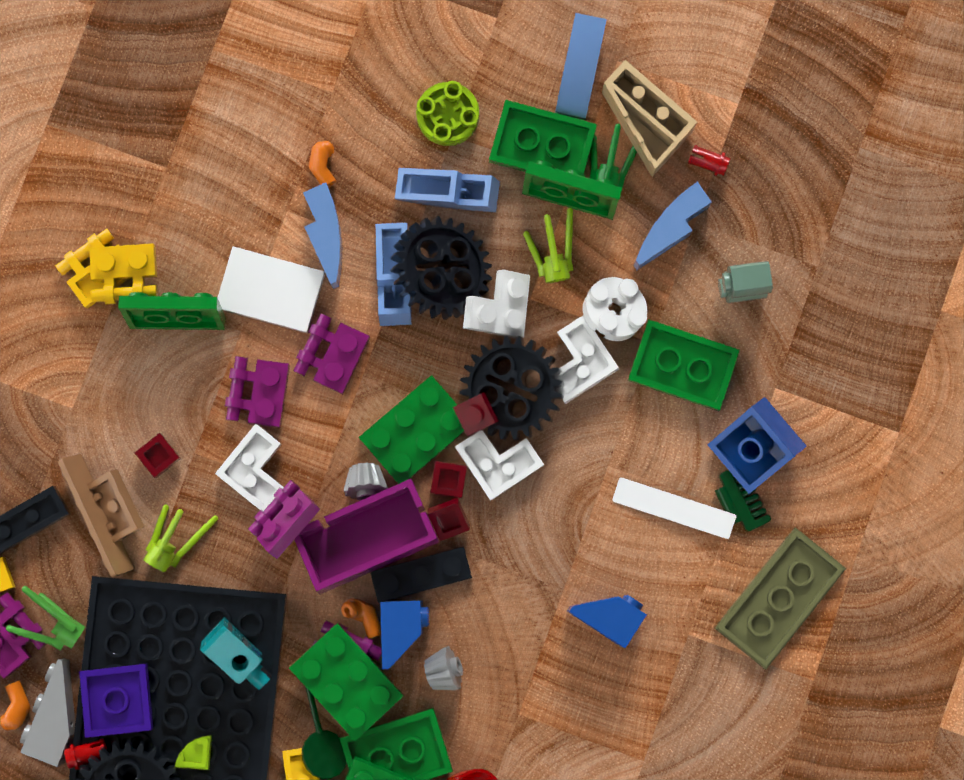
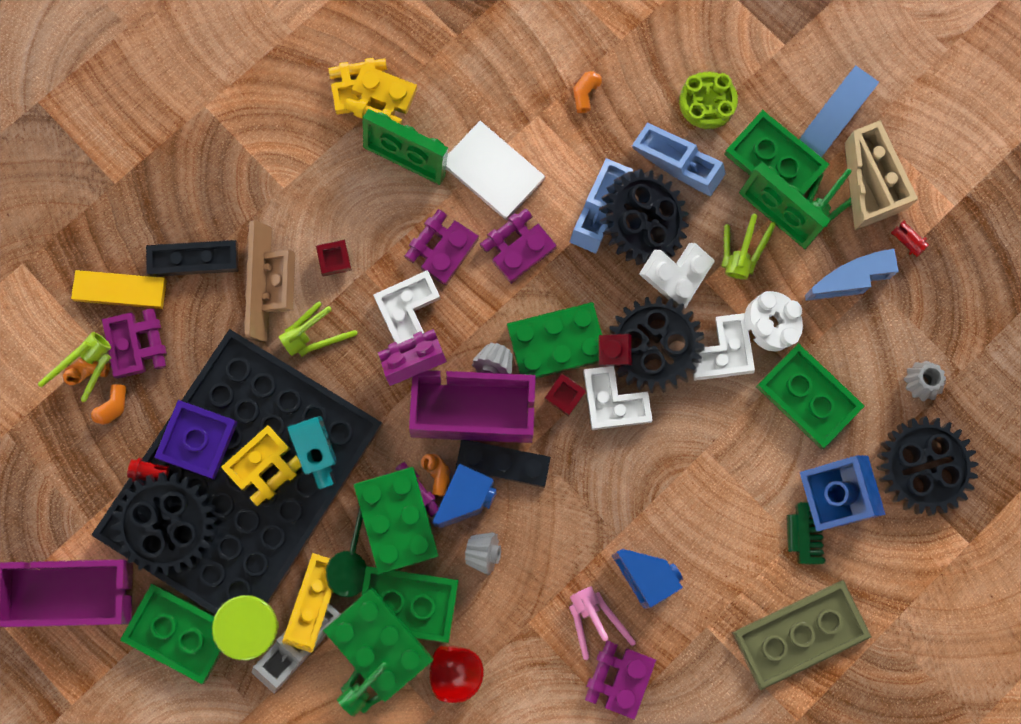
camera: 20 degrees right, 5 degrees down
bright green plant [6,586,86,651] -> none
light grey slope [20,658,75,767] -> none
lime tile [175,736,212,770] -> none
medium blue slope [303,182,343,289] -> none
dark red plate [428,498,470,541] -> none
white sticker [612,478,736,539] -> none
sand green brick [718,261,773,303] -> none
none -> yellow plate [221,425,302,506]
none -> bright pink plant [569,586,636,660]
none -> magenta plate [585,640,656,720]
none -> black gear [876,416,979,516]
none -> light grey piece [904,361,946,401]

